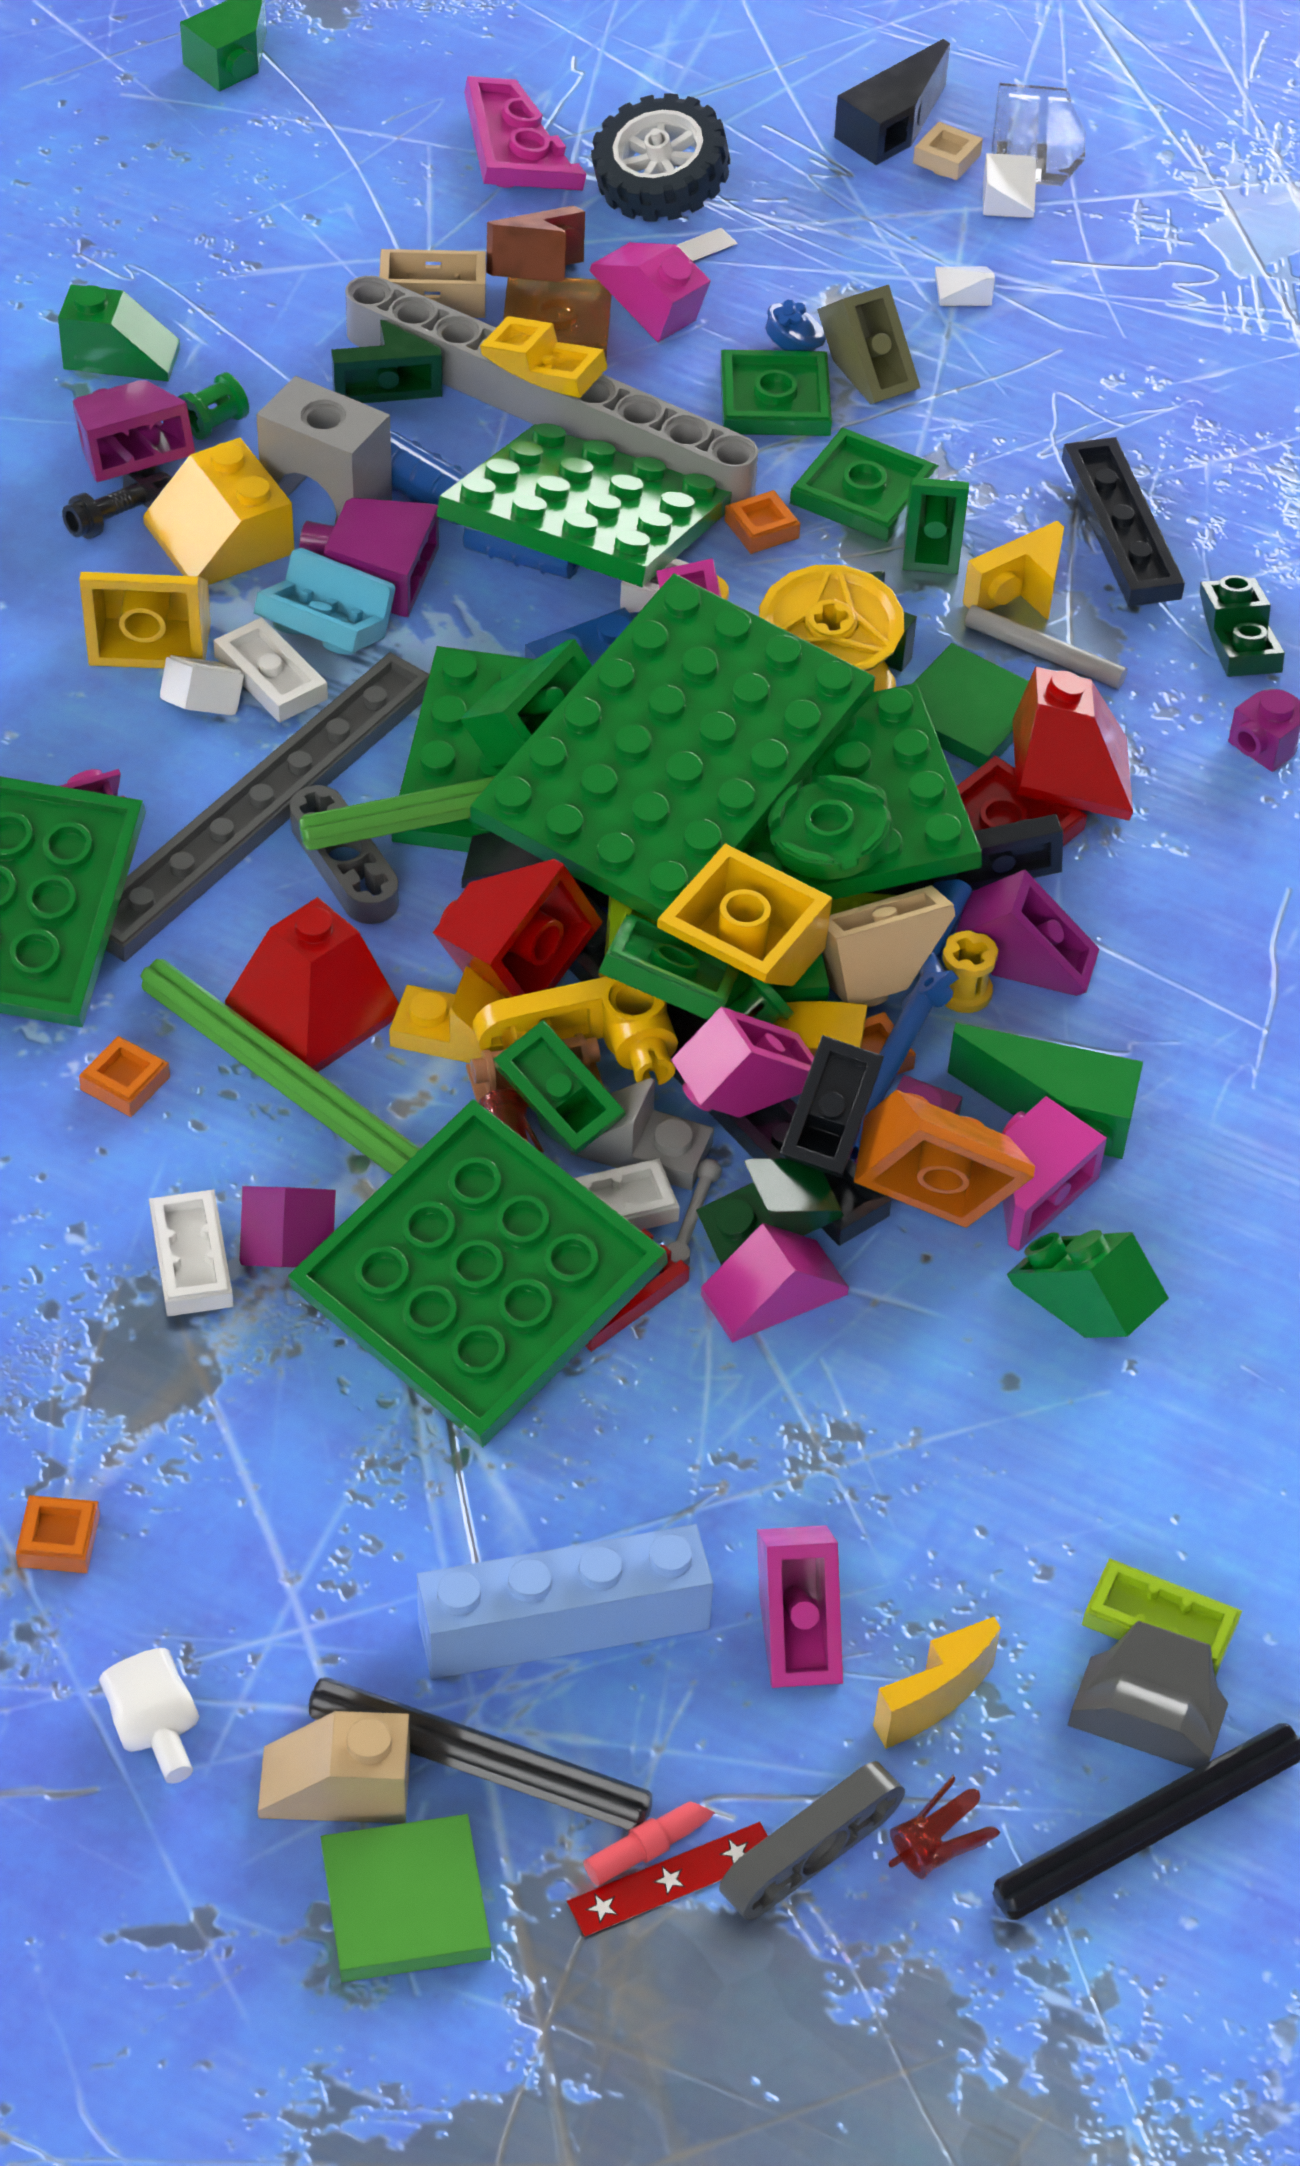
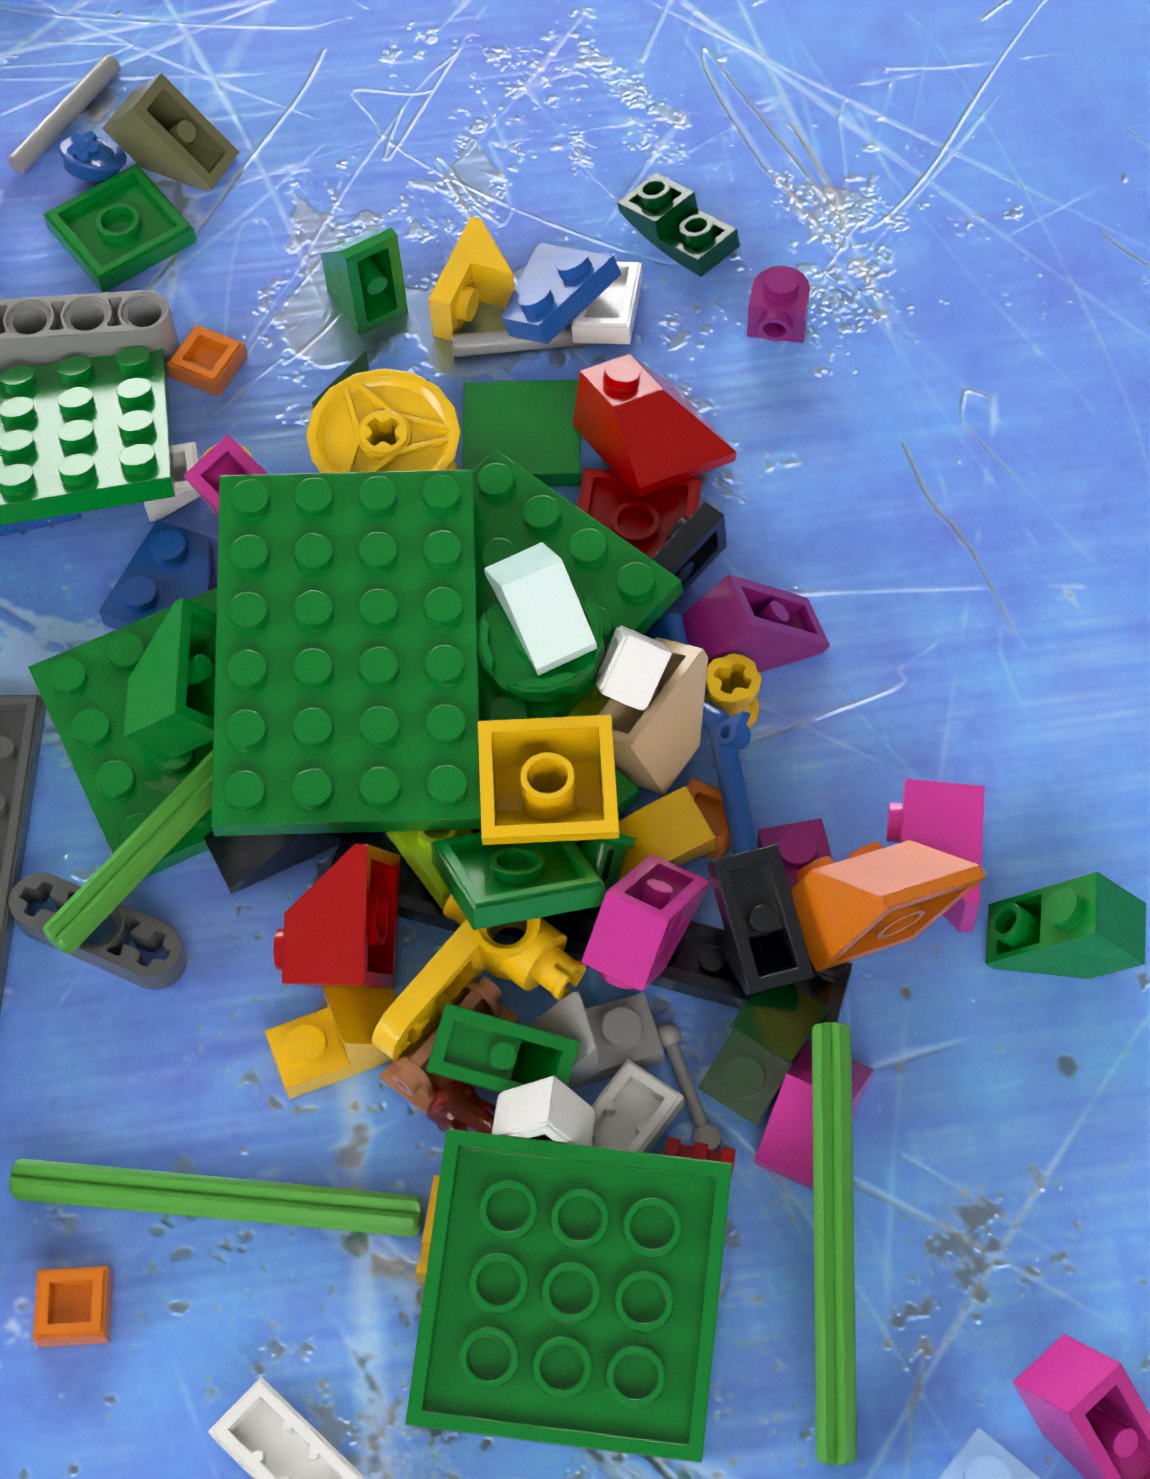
camera: 30 degrees left, 10 degrees up
red slope [225,897,399,1072] -> none
magenta panel [239,1186,336,1268] -> none
green tile [790,427,939,542] -> none
white slope [935,266,995,306] -> none
green slope [947,1022,1143,1159] -> none
black plate [1062,437,1185,607] -> none
none -> light grey bar [7,55,121,174]
none -> light aqua slope [484,542,597,676]
none -> white slope [492,1076,595,1146]
none -> blue wing [501,243,622,344]
none -> white tile [572,262,643,345]
none -> white slope [594,625,672,710]
none -> bright green axle [812,1022,857,1465]

